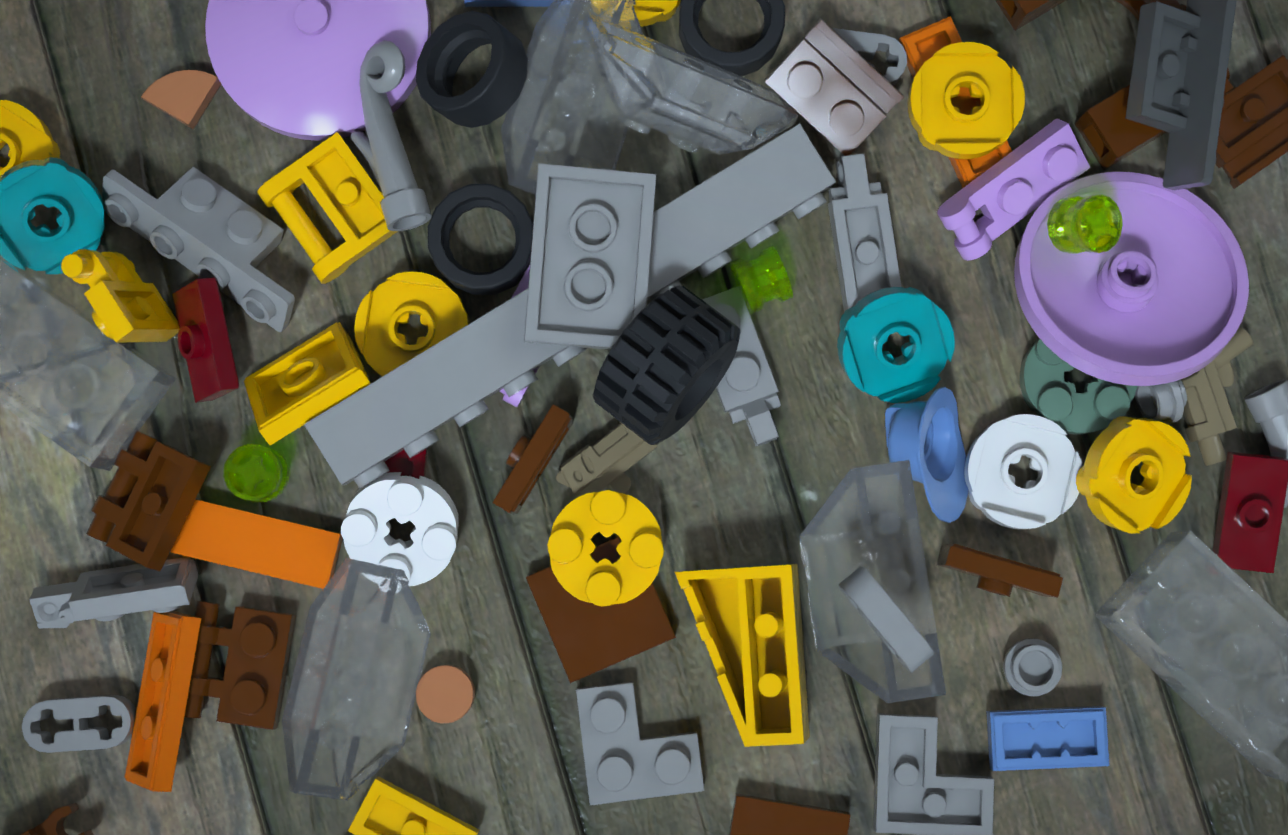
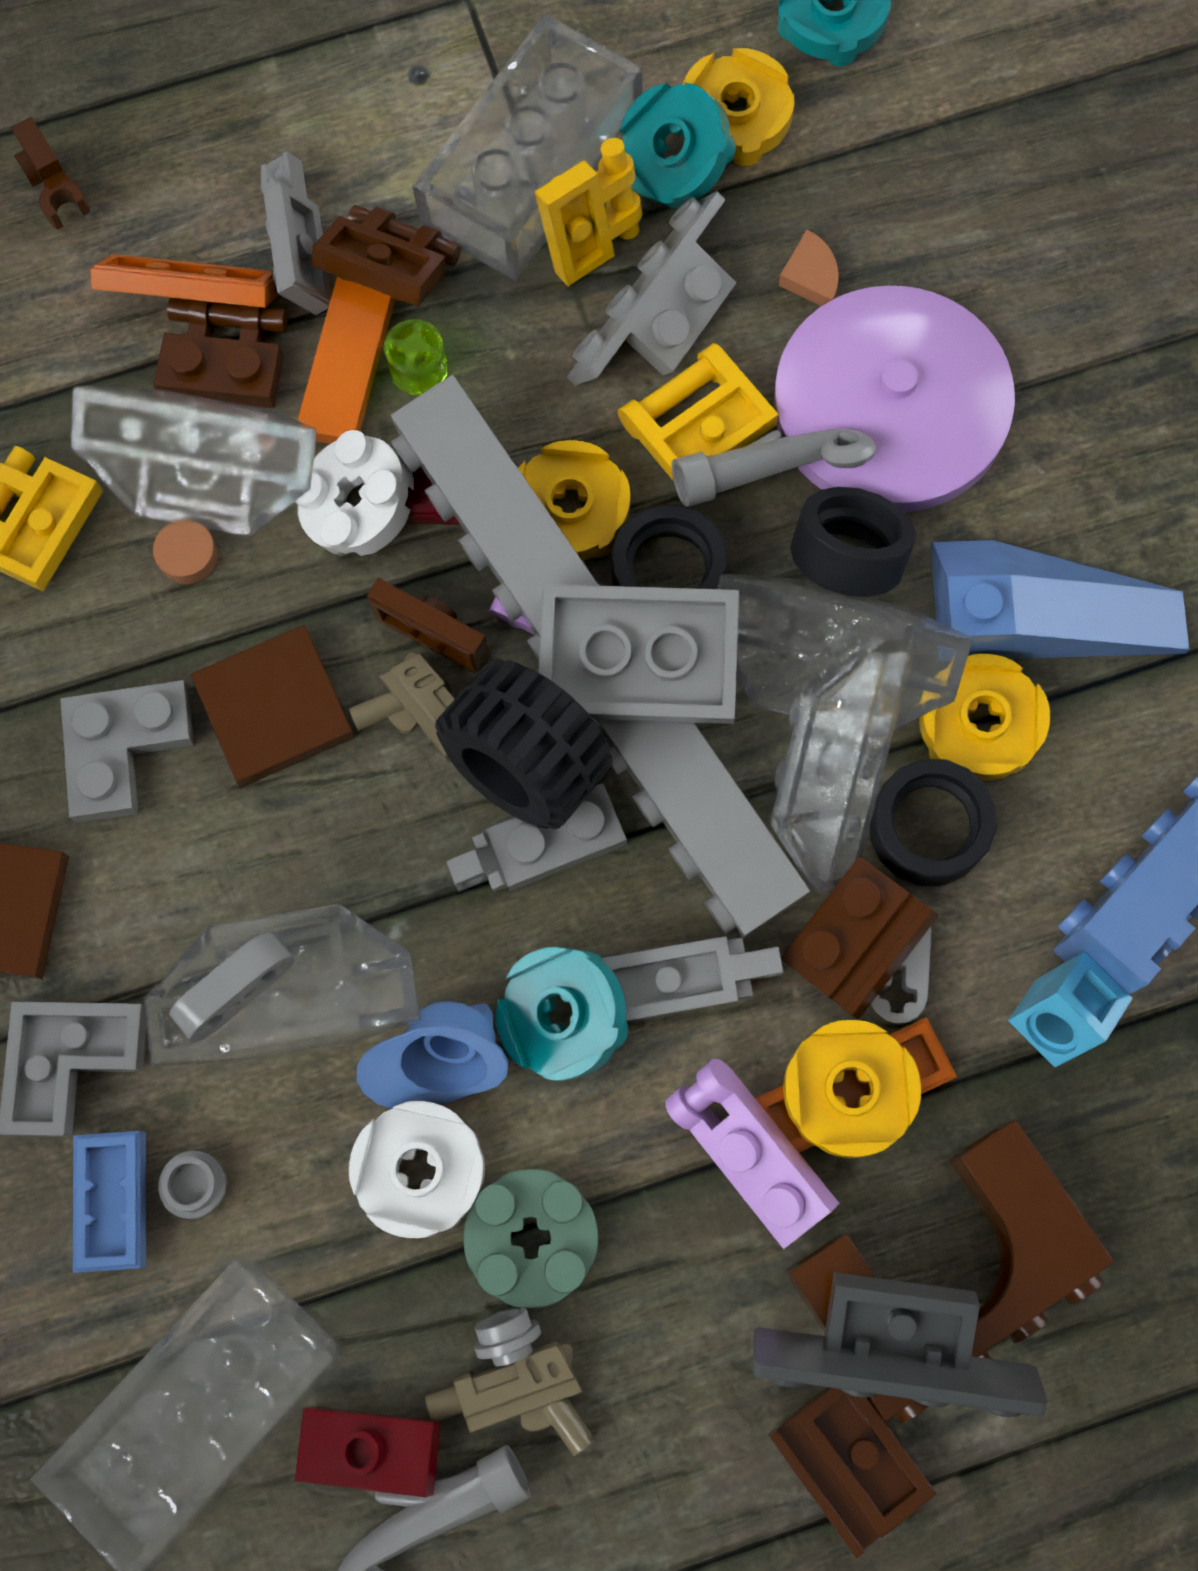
camera: 90 degrees right, 10 degrees down
light grey beam [22,695,137,753] -> none
dark red plate [172,278,239,403] -> none
yellow plate [244,322,371,445] -> none
yellow plate [547,490,664,607] -> none
yellow wedge [675,564,810,747] -> none
clear neon green wheel [730,245,794,315] -> none
reddish brown plate [936,543,1063,598] -> none
lavender dish [1014,172,1249,386] -> none
clear neon green wheel [1047,195,1123,254] -> none
yellow plate [1076,416,1192,534] -> none

